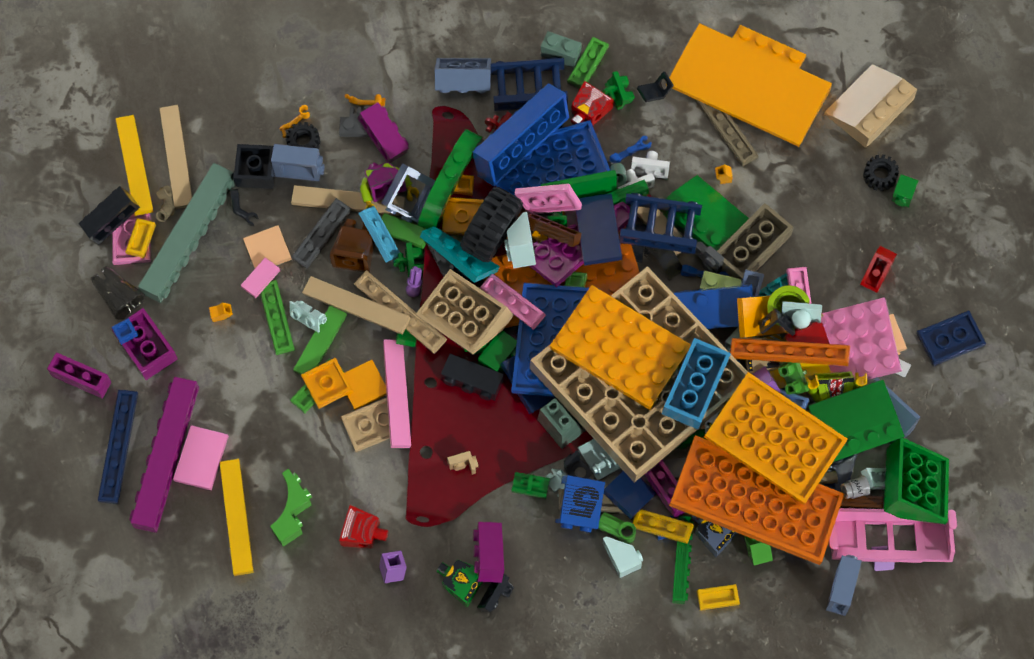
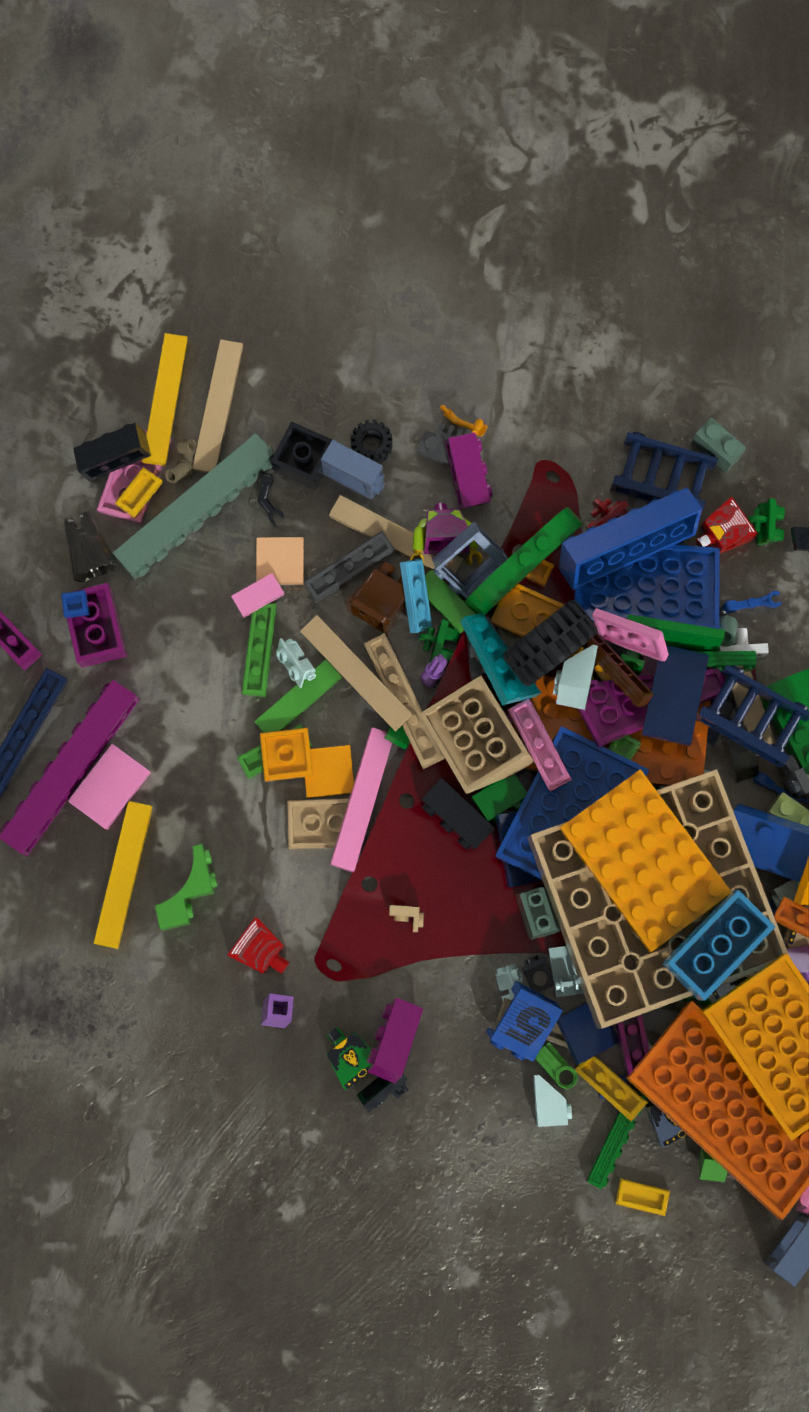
camera: 20 degrees right, 10 degrees up
light orange piece [209,302,233,322] -> none
light orange piece [279,105,310,138] -> none
sand blue slope [435,58,491,93] -> none
green hips [511,472,550,499] -> none
bright green tile [567,37,609,89] -> none
white tile [631,151,670,179] -> none

